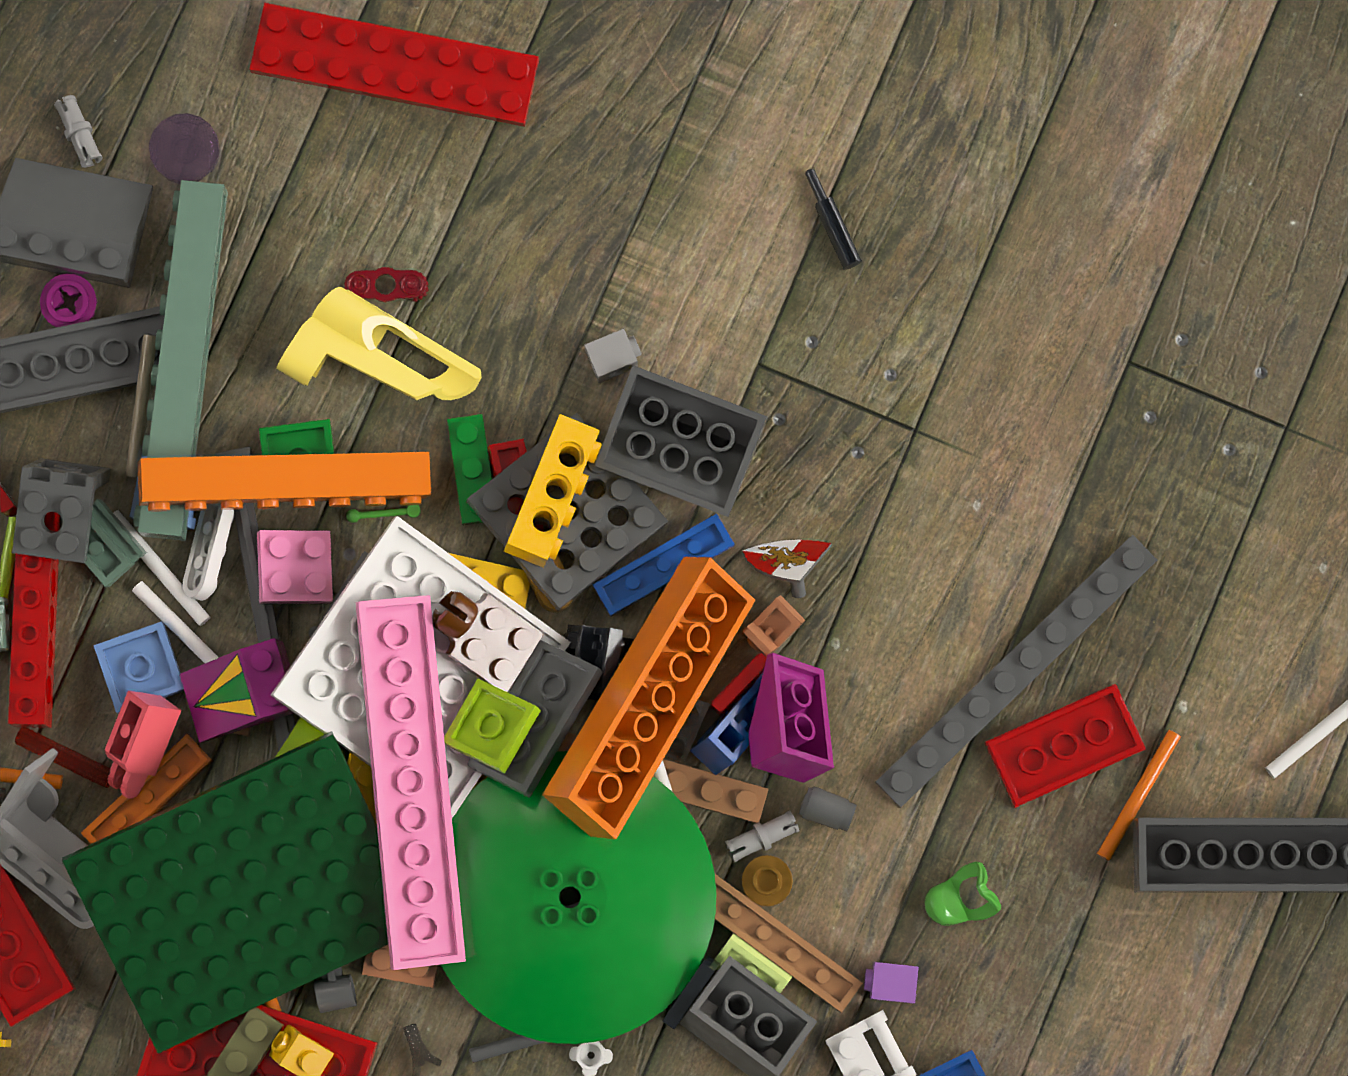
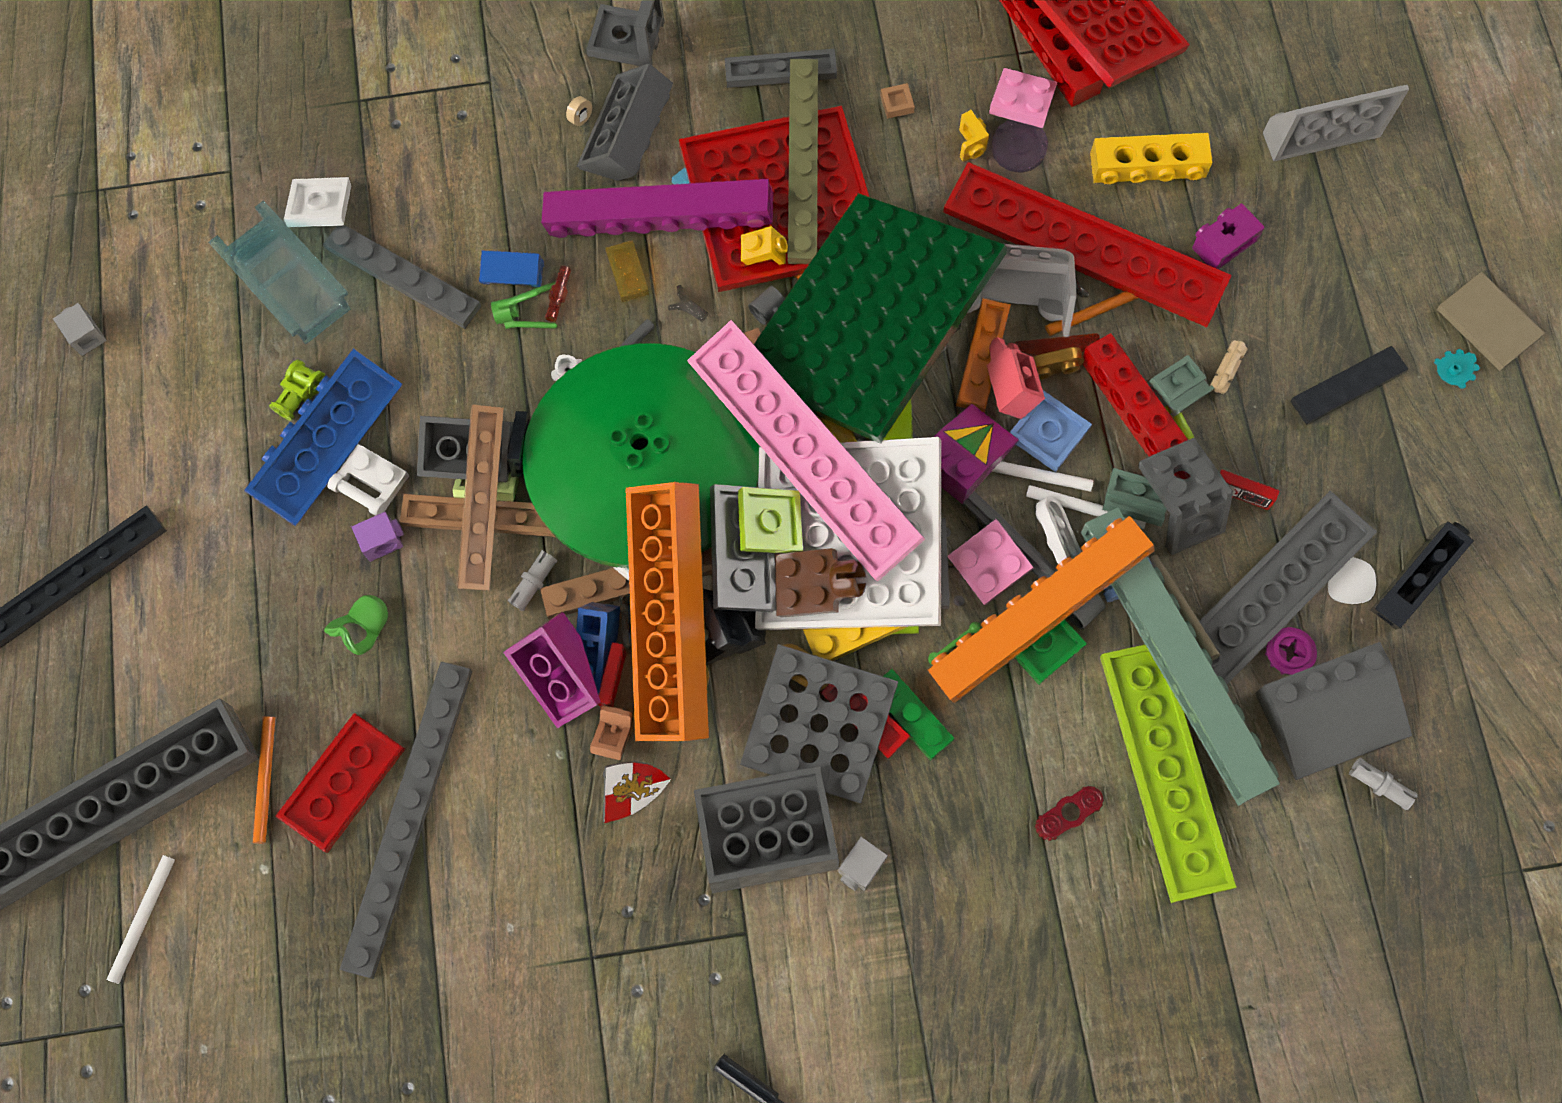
camera: 150 degrees right, 10 degrees down
clear purple tile [149,113,220,184] -> none
red plate [249,3,539,127] -> none
light yellow panel [276,287,482,400] -> none
yellow brick [503,414,602,568] -> none
blue plate [593,514,735,617] -> none
pearl gold piece [742,855,793,906] -> none
dark grey piece [799,786,857,832] -> none
none -> medium nougat plate [457,405,503,590]
none -> pearl gold plate [1033,347,1084,381]
none -> lime plate [1100,645,1237,903]

